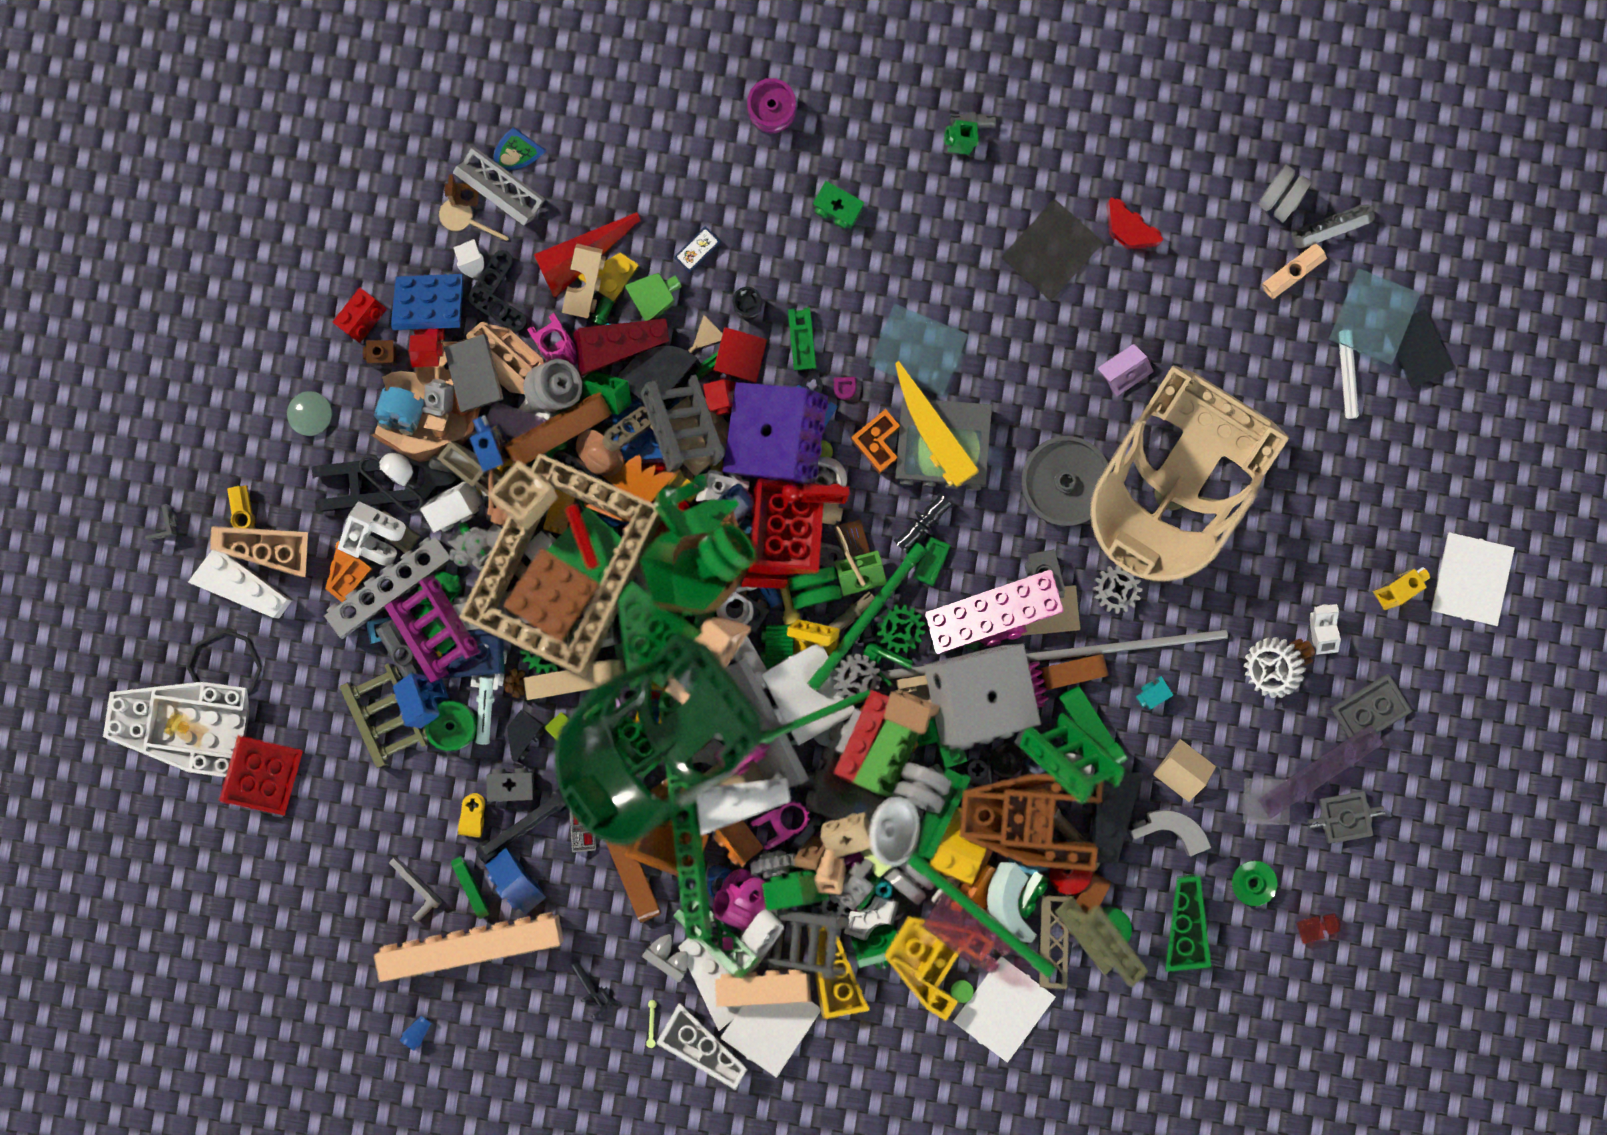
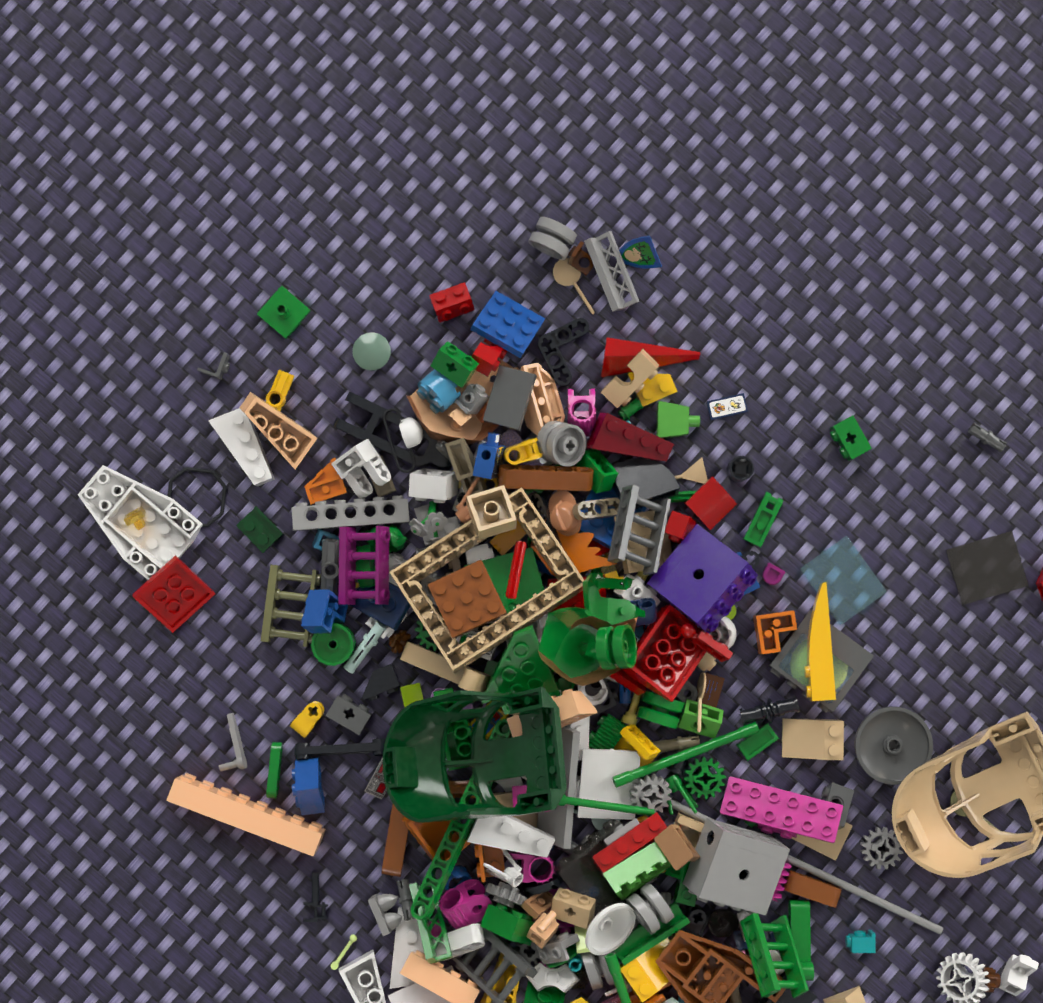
camera: 30 degrees right, 0 degrees up
reddish brown brick [363,340,397,366] -> none
blue cone [400,1016,431,1051] -> none
white tile [453,240,484,279] -> none
magenta wheel [747,78,796,133] -> none
green brick [943,120,979,155] -> none
lavender panel [1098,344,1154,396] -> none
none -> dark green plate [236,506,284,553]
none -> green tile [257,285,311,339]
none -> dark grey pin [396,879,415,921]
none -> green brick [430,341,479,388]
none -> white plant [483,849,523,887]
none -> yellow piece [503,437,543,465]
none -> light grey wheel [528,217,577,260]
none -> tan slope [782,718,844,760]

